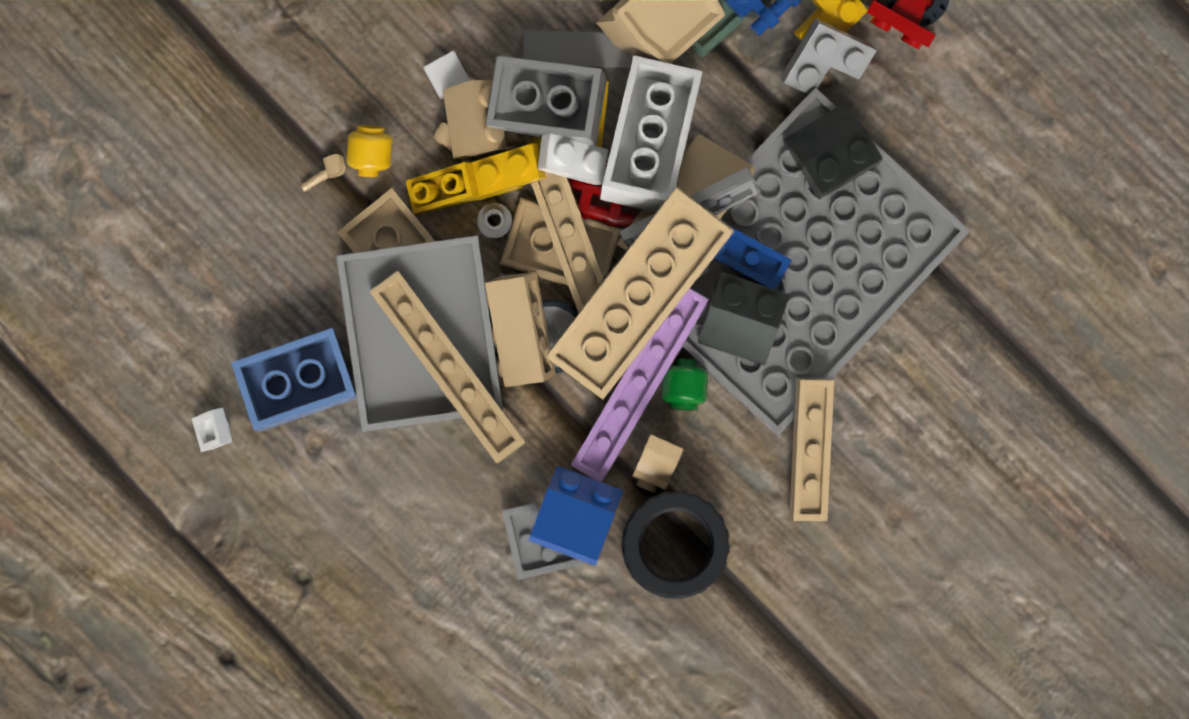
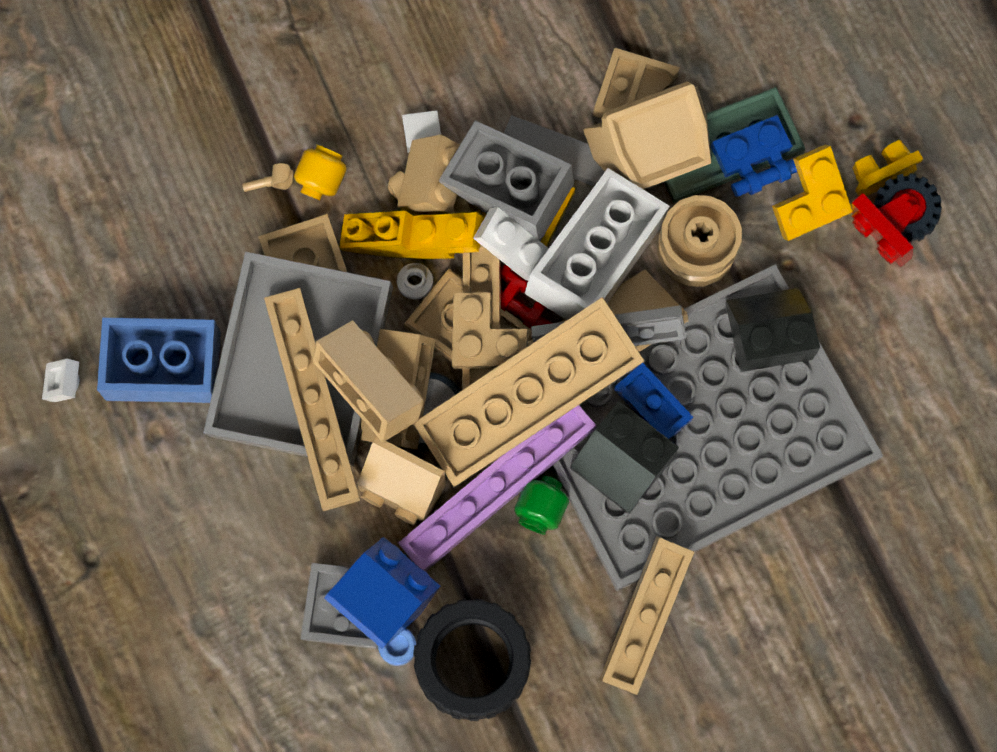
camera: 20 degrees right, 10 degrees down
tan arch [632,435,684,494] -> none
light grey plate [780,18,877,94] -> none
none -> tan brick [313,320,424,443]
none -> tan slope [357,436,446,525]
none -> light blue tile [378,629,417,666]
none -> tan plate [452,292,528,369]
none -> tan wheel [657,195,742,287]

